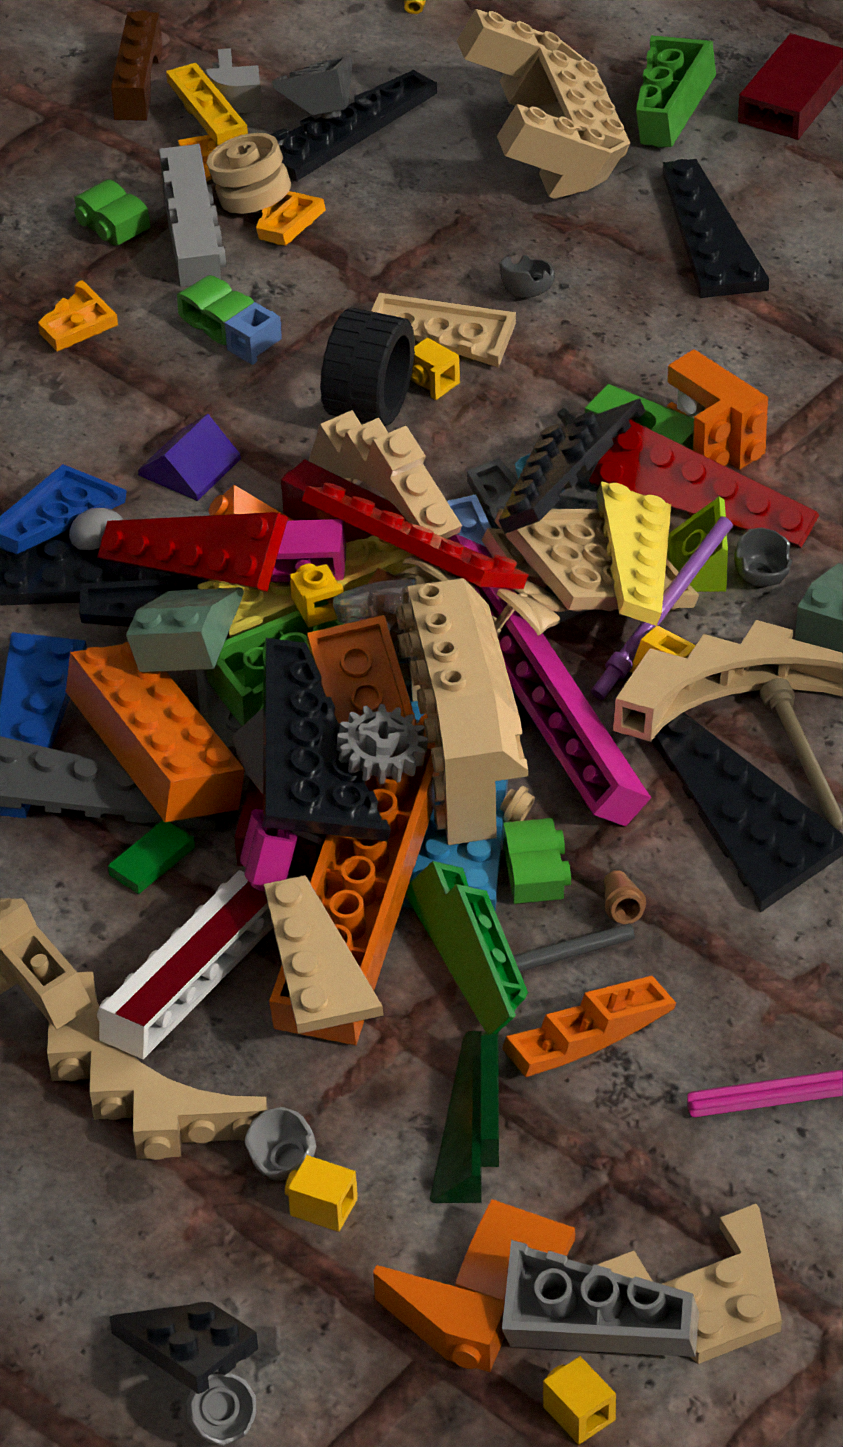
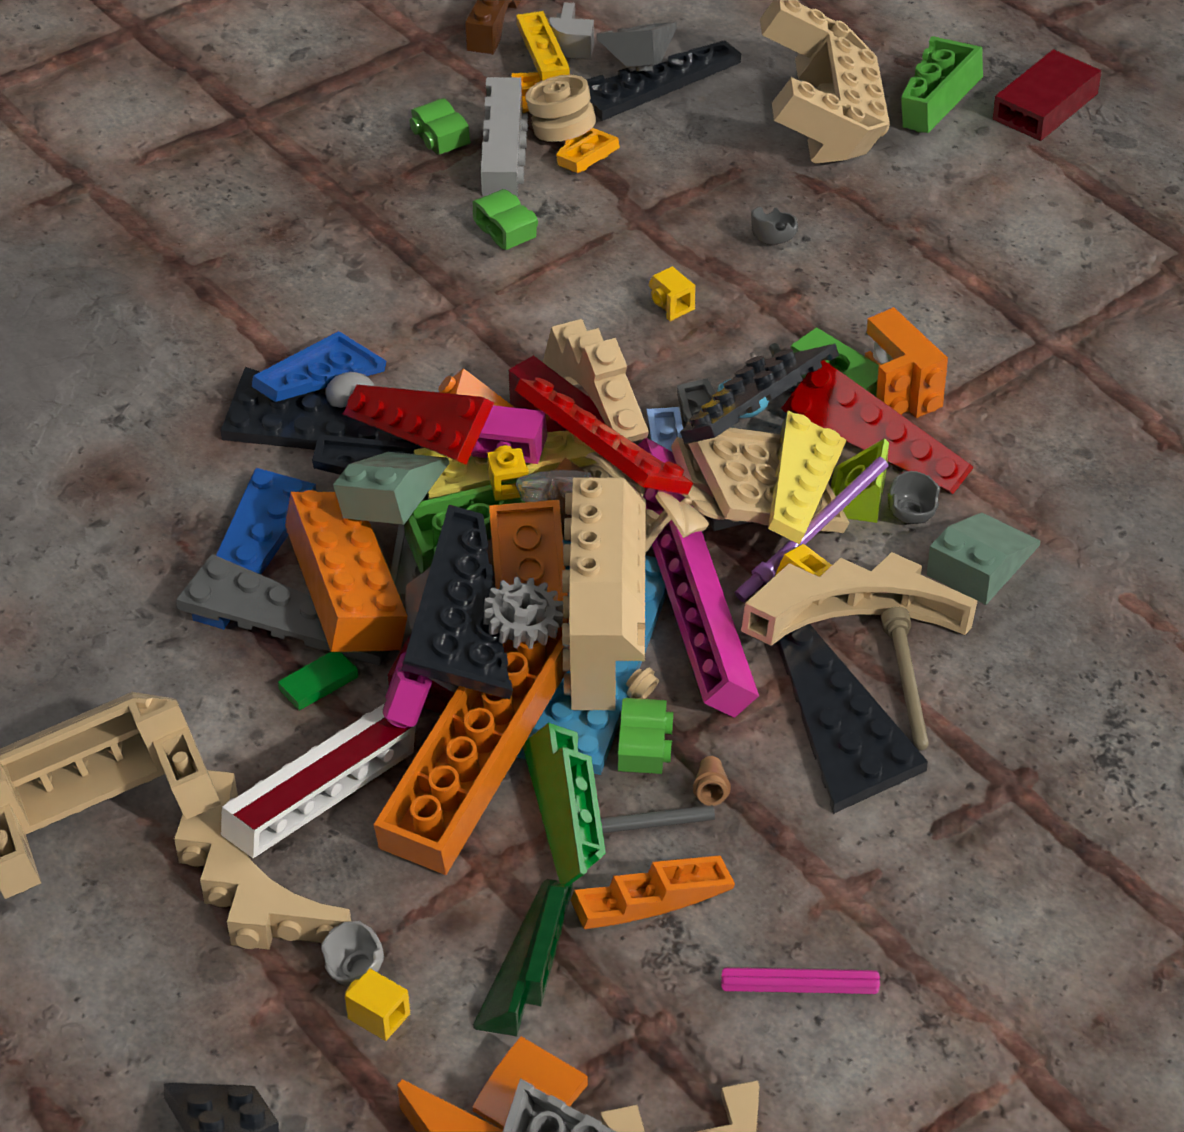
camera: 10 degrees right, 0 degrees up
light orange wing [38,280,118,352] -> none
dark purple slope [138,414,241,501] -> none
medium blue brick [225,302,282,365] -> none
tan wing [264,875,384,1034] -> none
black tyre [320,308,415,426] -> none
tan wing [371,293,516,368] -> none
black wing [663,159,769,298] -> none

